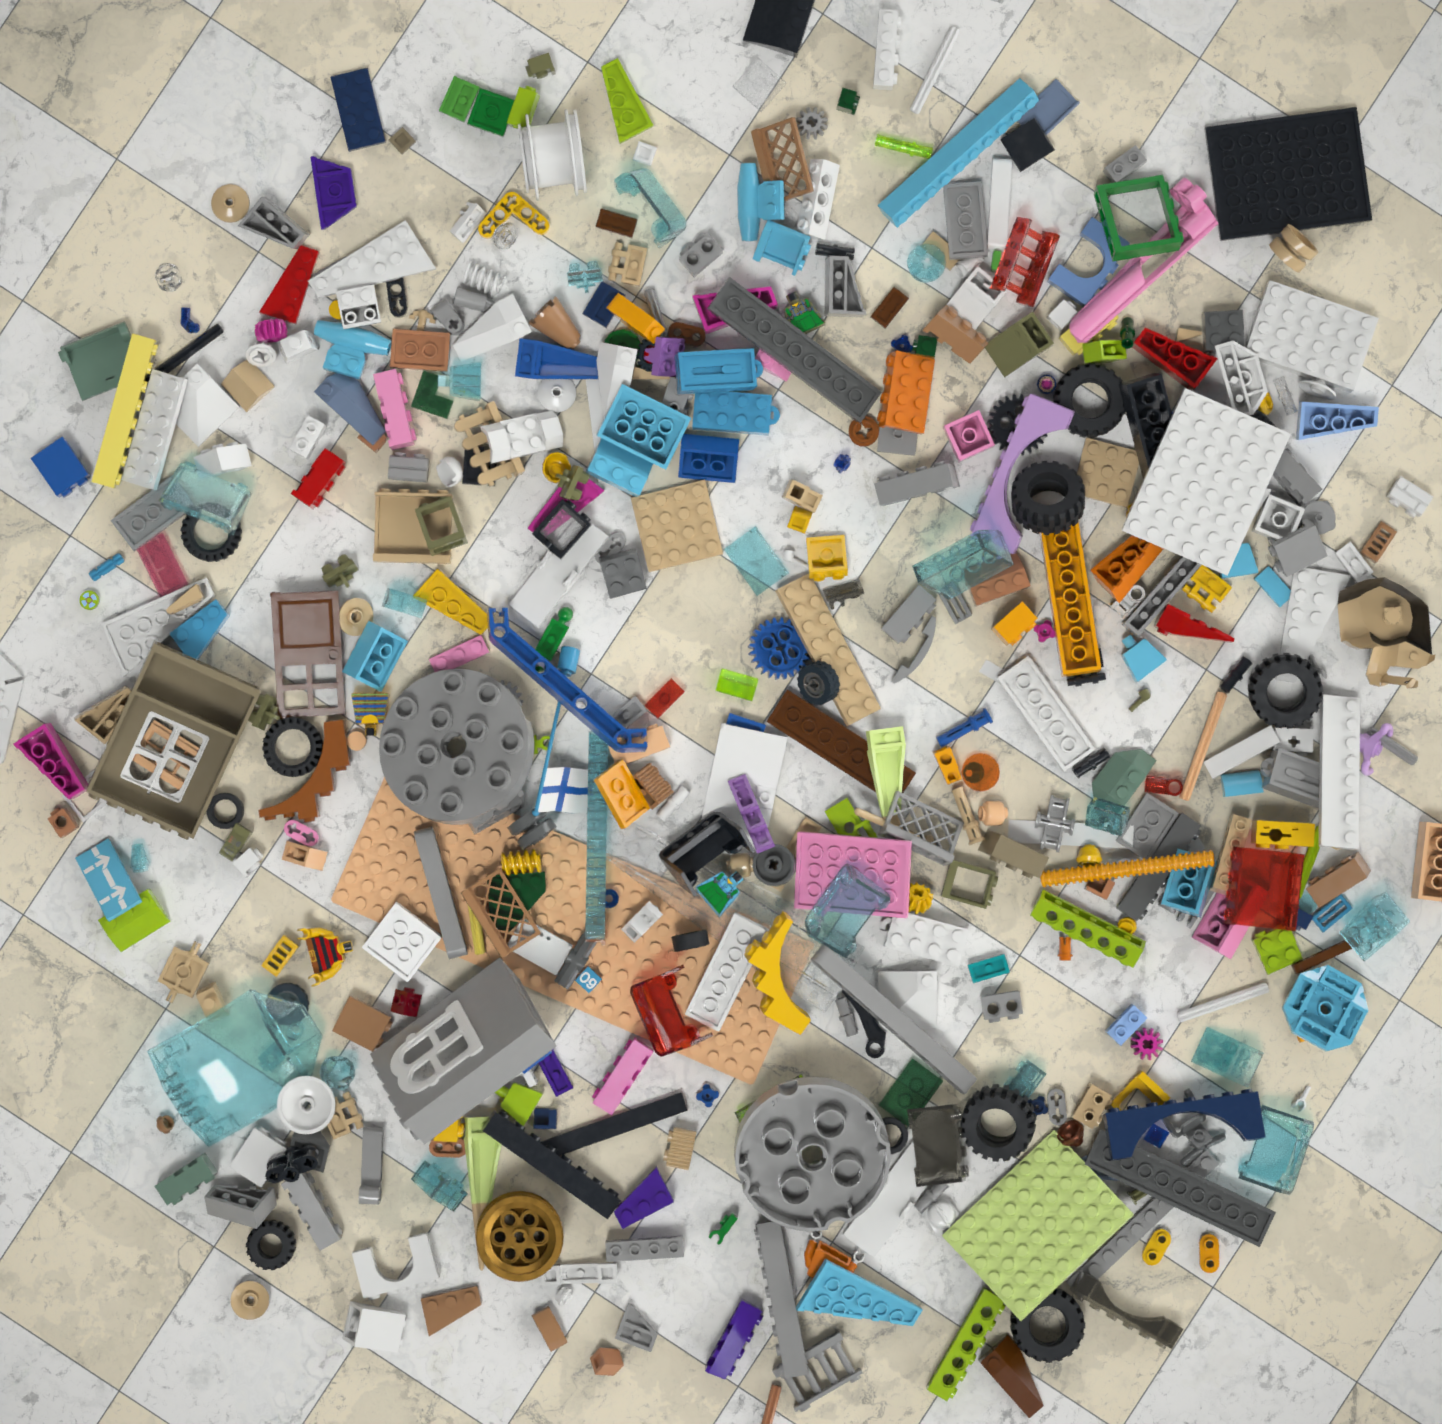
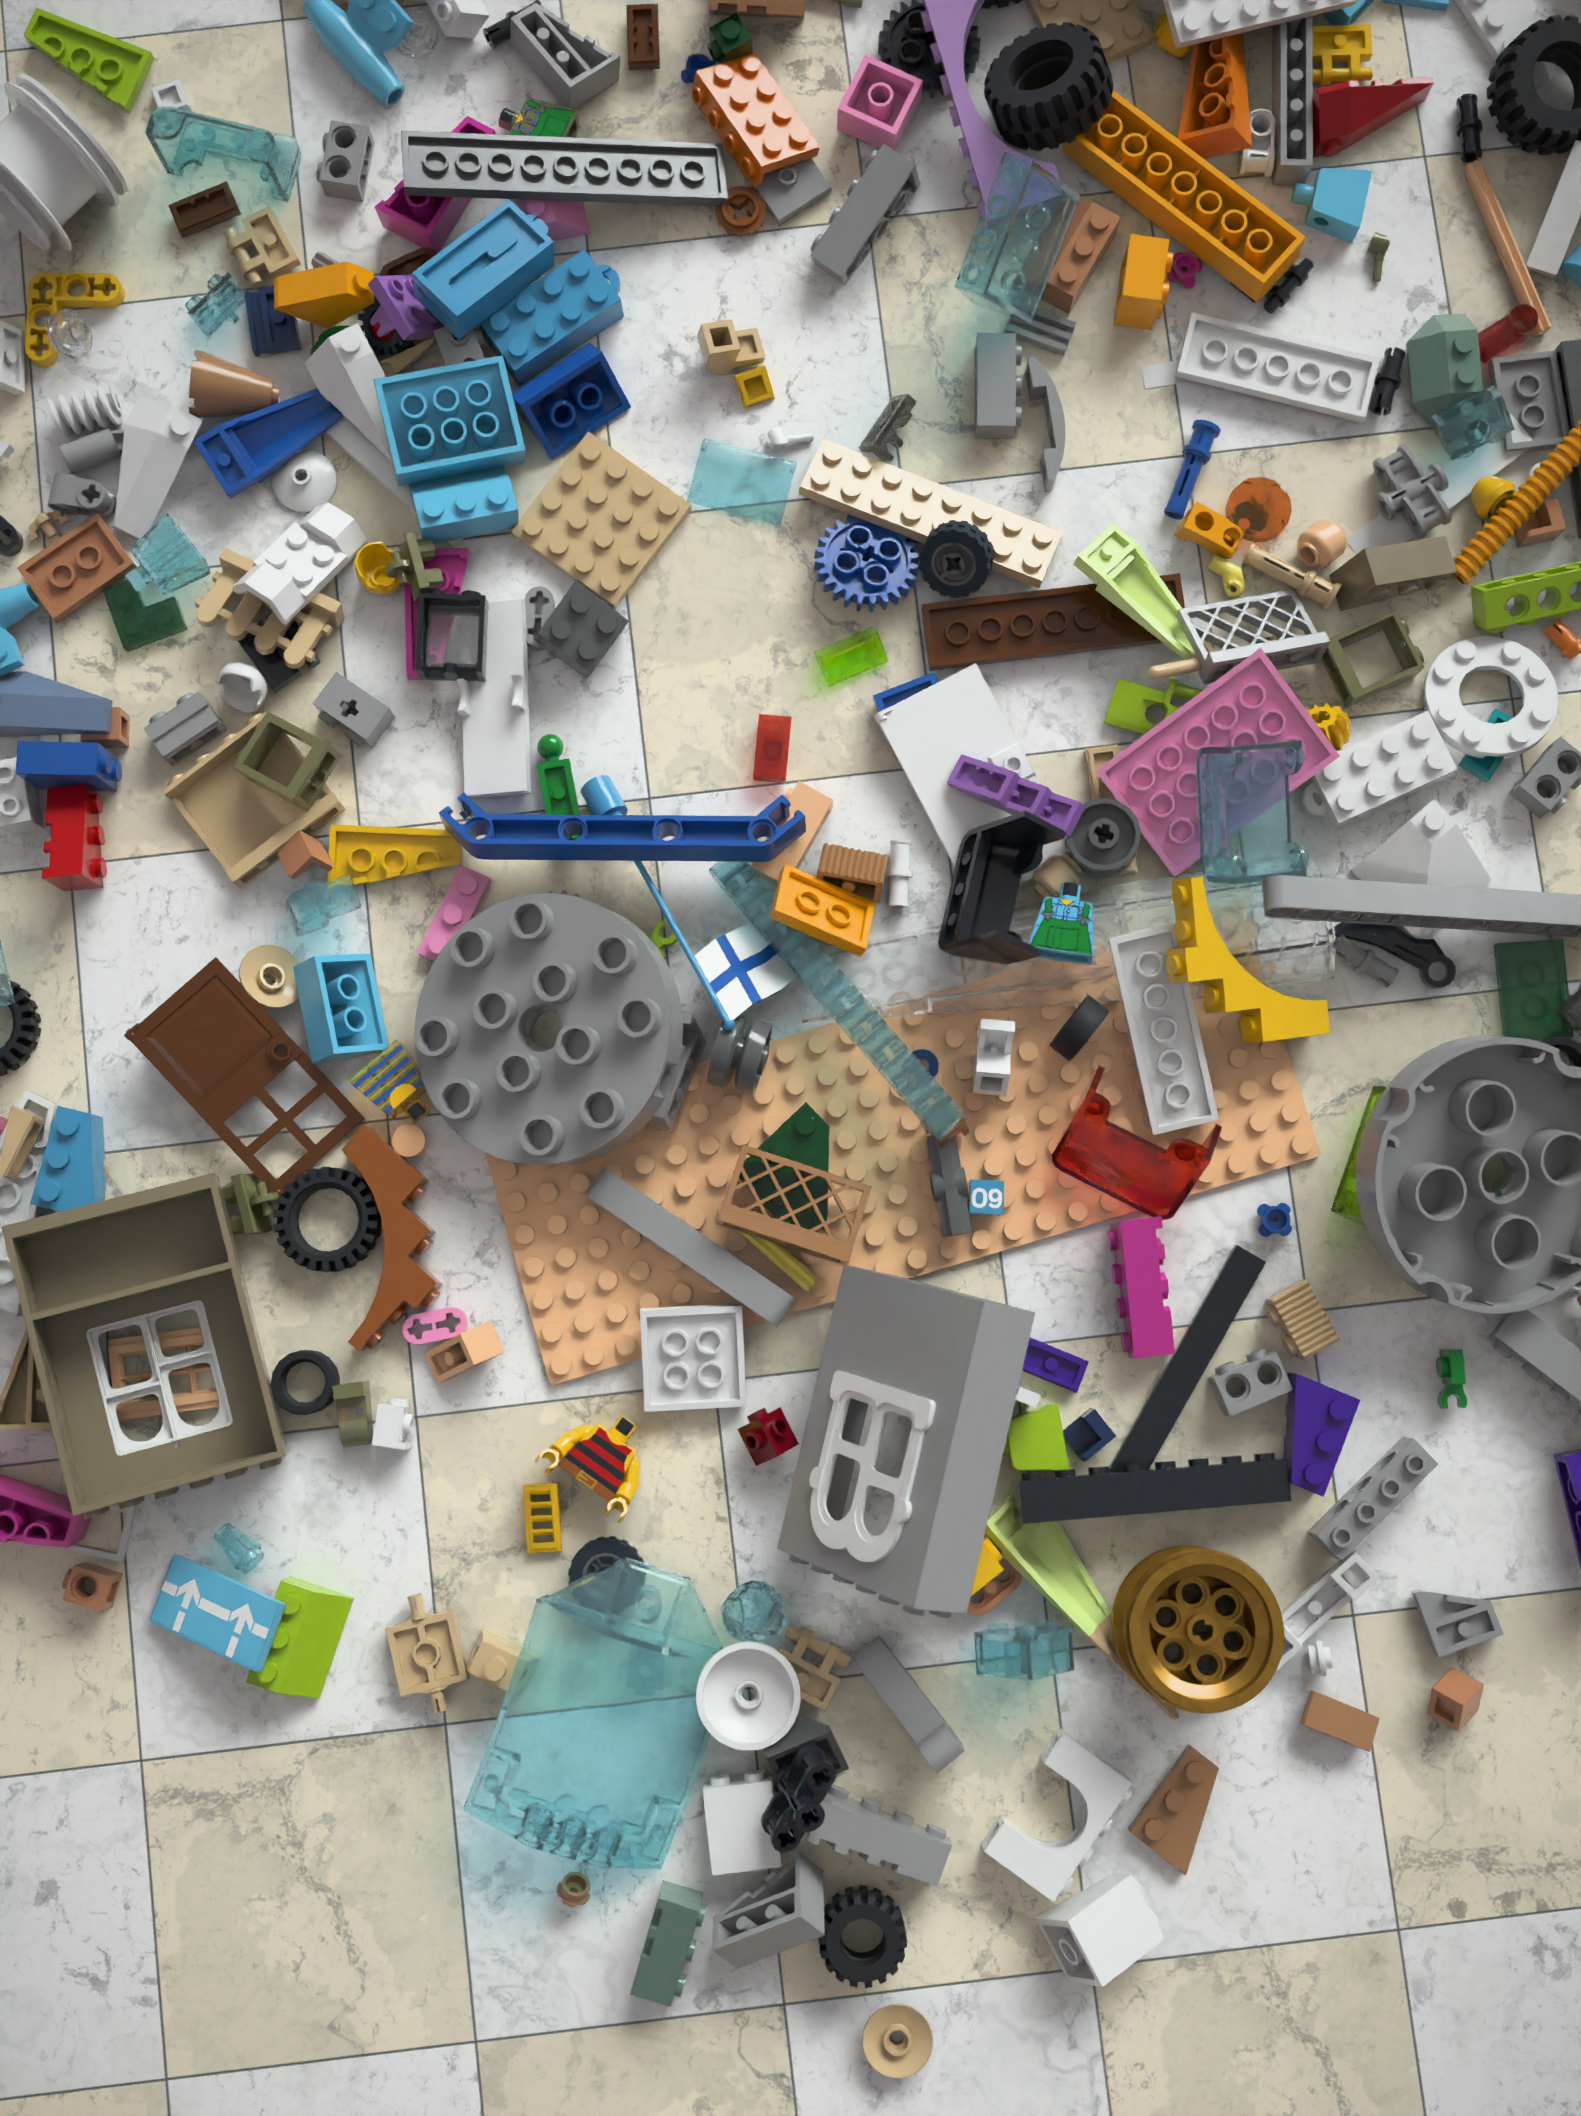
camera: 35 degrees left, 5 degrees down
olive hips [321,554,359,588] -> none
medium nougat brick [332,996,393,1052] -> none
bright pink wedge [373,369,417,451] -> none
yellow piece [501,849,541,876] -> none
white door [507,919,573,976] -> none
light grey plate [612,696,647,729] -> none
medium azure panel [753,220,811,276] -> none
yellow plate [806,535,848,582] -> none
clear blue plate [833,454,851,473] -> none
none -> blue brick [16,741,122,791]
none -> nougat panel [277,830,334,879]
none -> light grey brick [313,672,395,748]
none -> light yellow arm [1207,554,1245,598]
none -> light grey brick [1208,1348,1293,1417]
none -> white plate [1423,636,1558,759]

